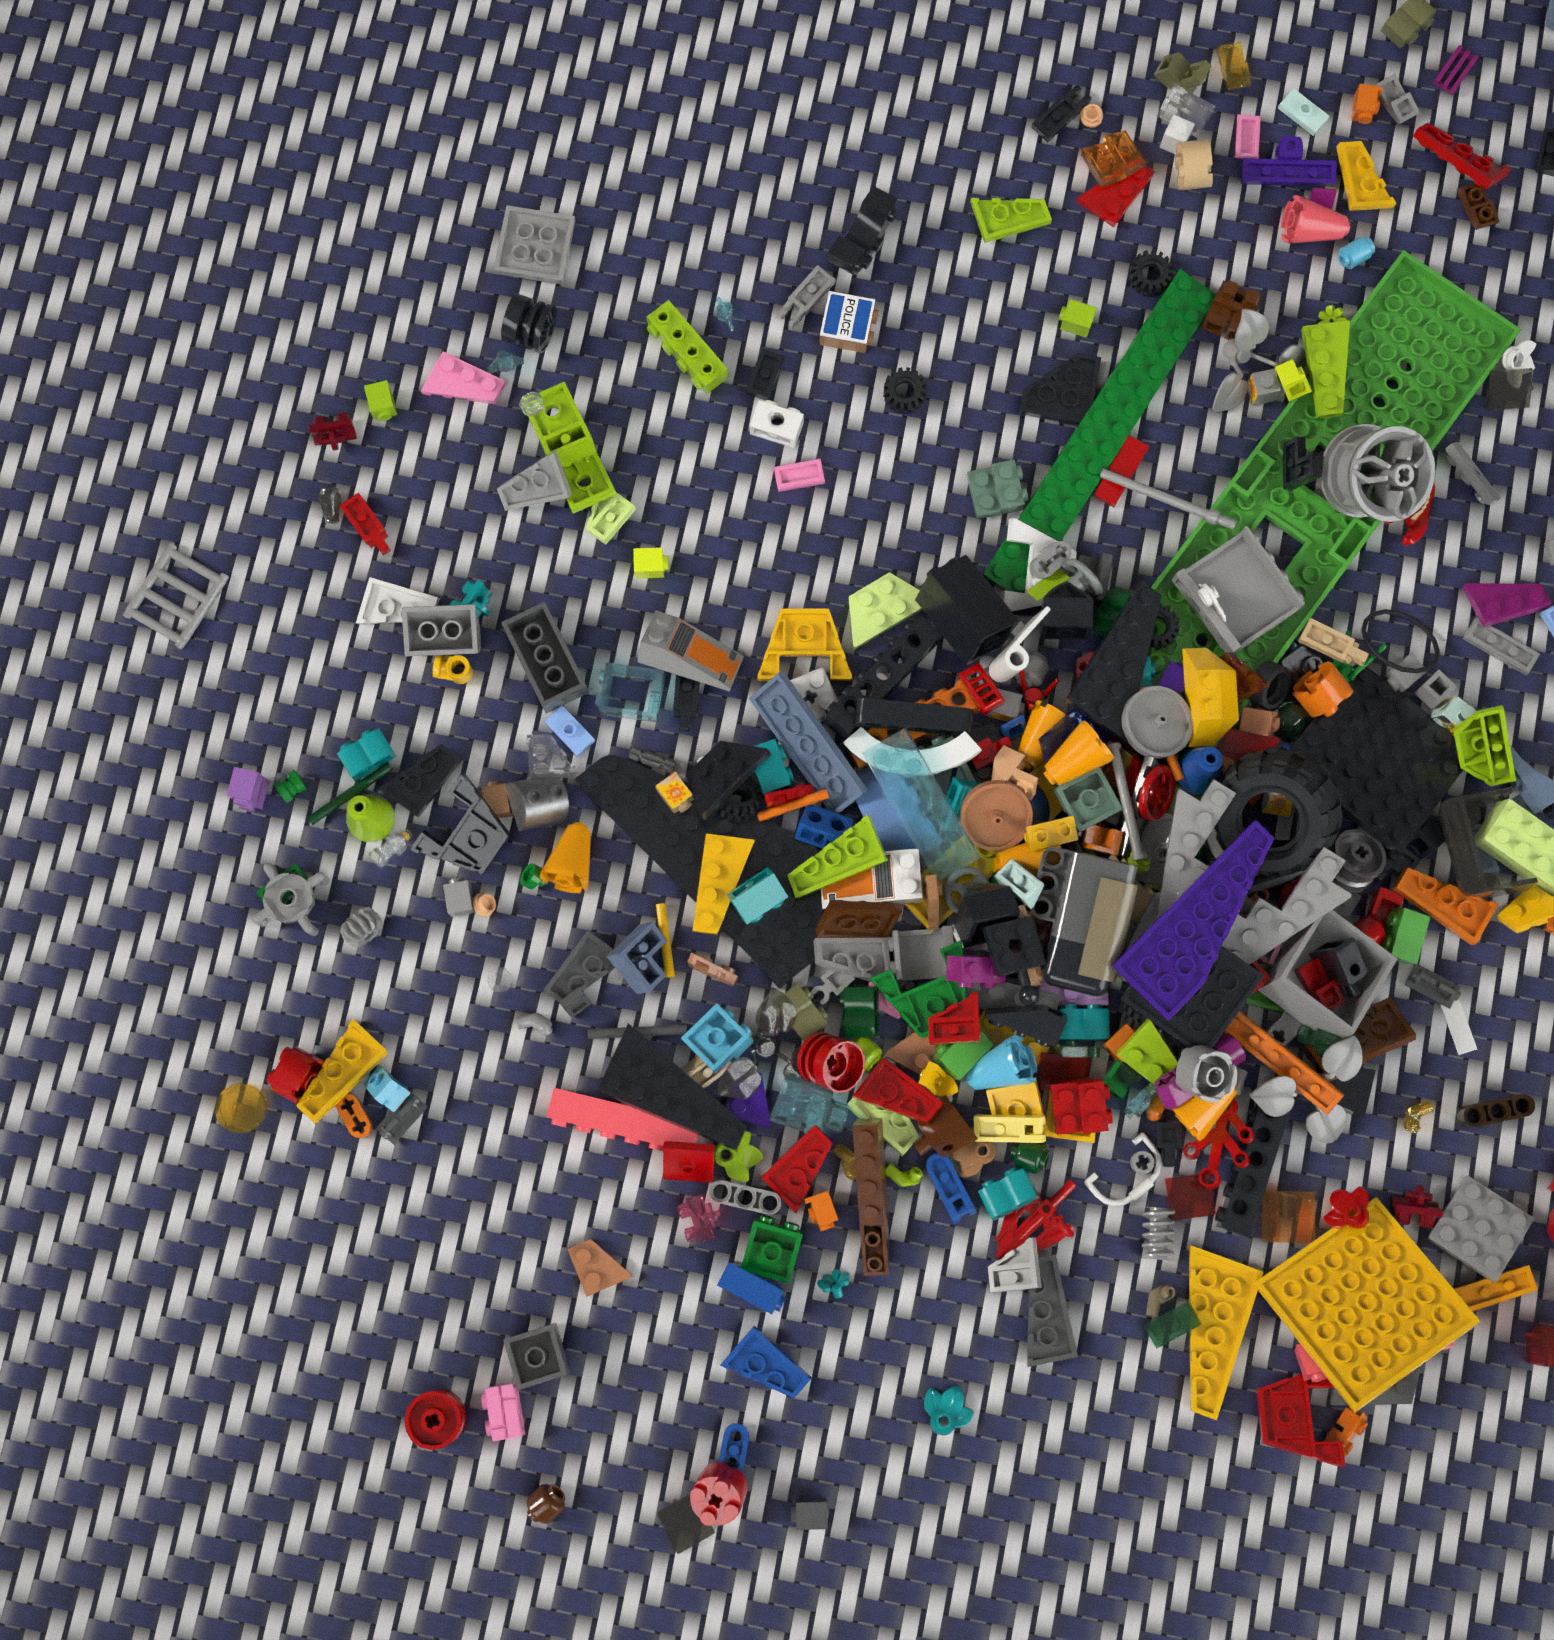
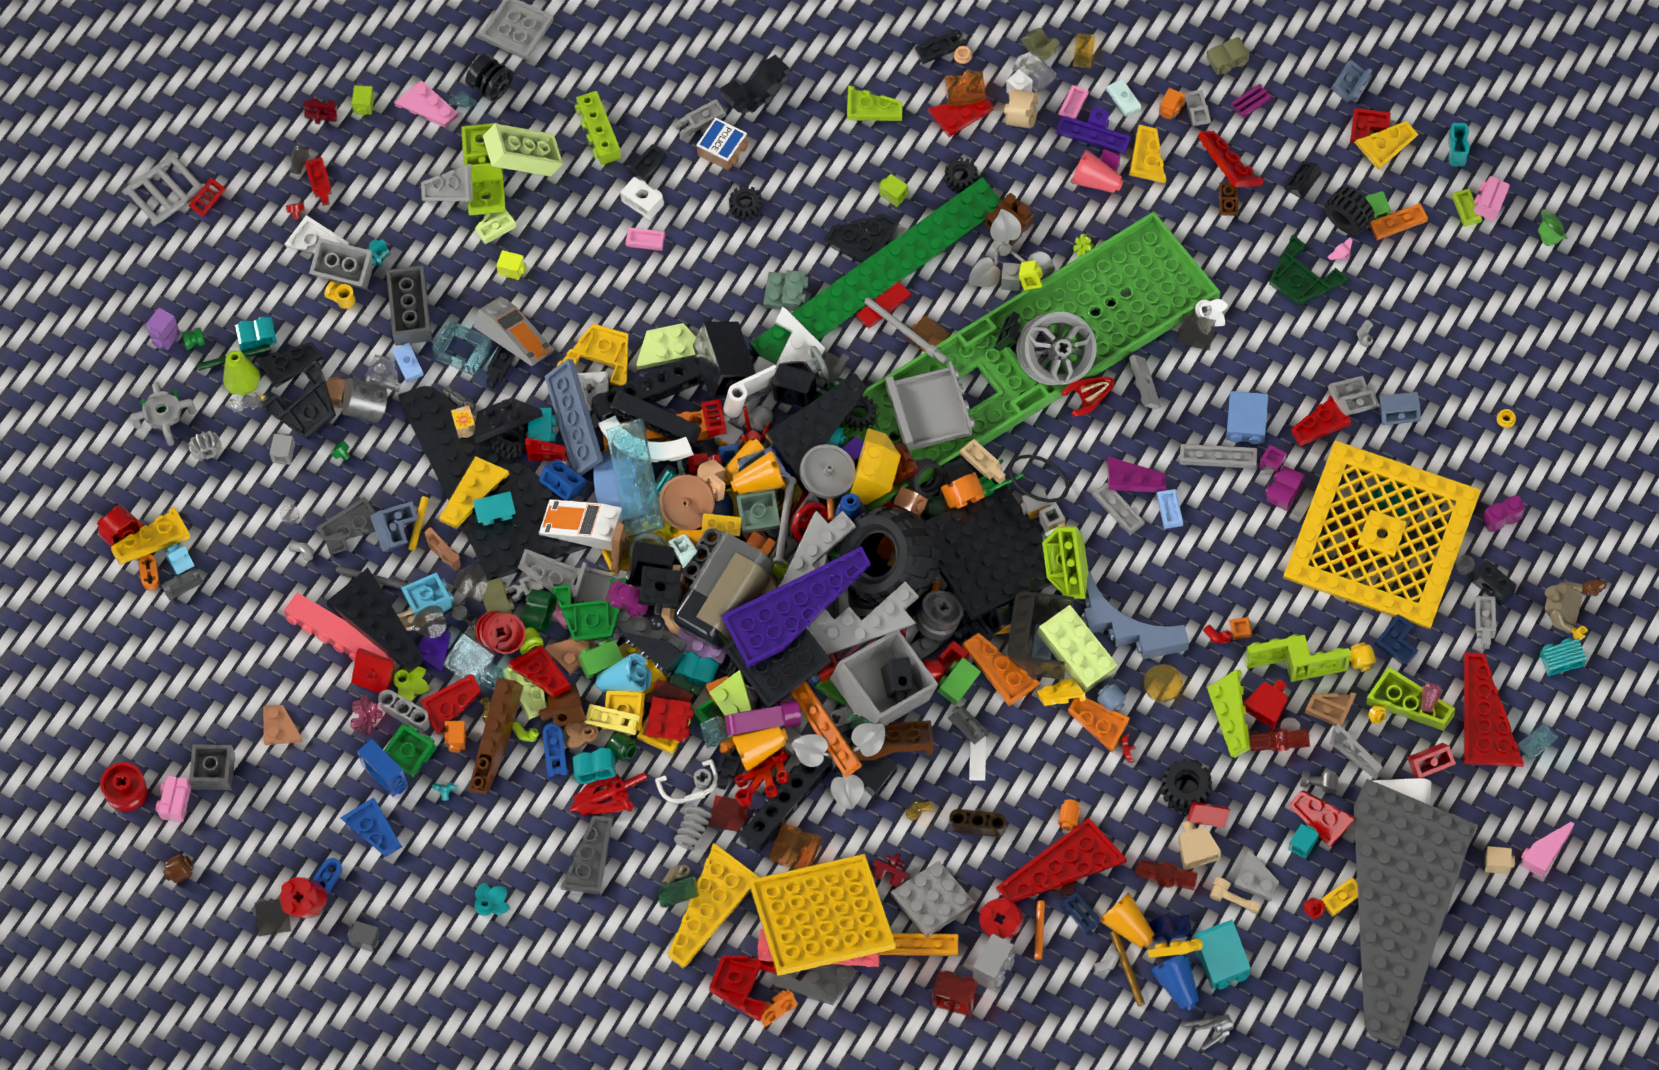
camera: 20 degrees right, 15 degrees down
clear yellow tile [215,1083,267,1134] -> none
light nougat plate [473,892,496,917] -> none
clear tile [519,392,545,416] -> none
light orange cone [540,822,591,893] -> none
clear light blue piece [716,296,734,331] -> none
orange bar [757,789,829,822] -> none
lime wing [787,814,888,898] -> none
reddish brown plate [815,900,902,938] -> none
yellow plate [918,1061,958,1097] -> none
red wing [928,992,981,1045] -> none
light grey wing [988,1238,1042,1293] -> none
lime sticker [1027,569,1070,601] -> none
light grey beam [1029,541,1071,579] -> none
light grey brick [1175,1045,1237,1103] -> none
white plate [1197,583,1226,622] -> none
red slope [1294,958,1346,1011] -> none
lime wing [1301,320,1350,419] -> none
red plate [1323,1186,1370,1229] -> none
medium azure brick [1338,237,1375,269] -> none
none -> red slope [188,177,226,217]
none -> red tile [286,203,305,219]
none -> yellowish green brick [483,123,563,177]
none -> clear orange piece [905,316,950,352]

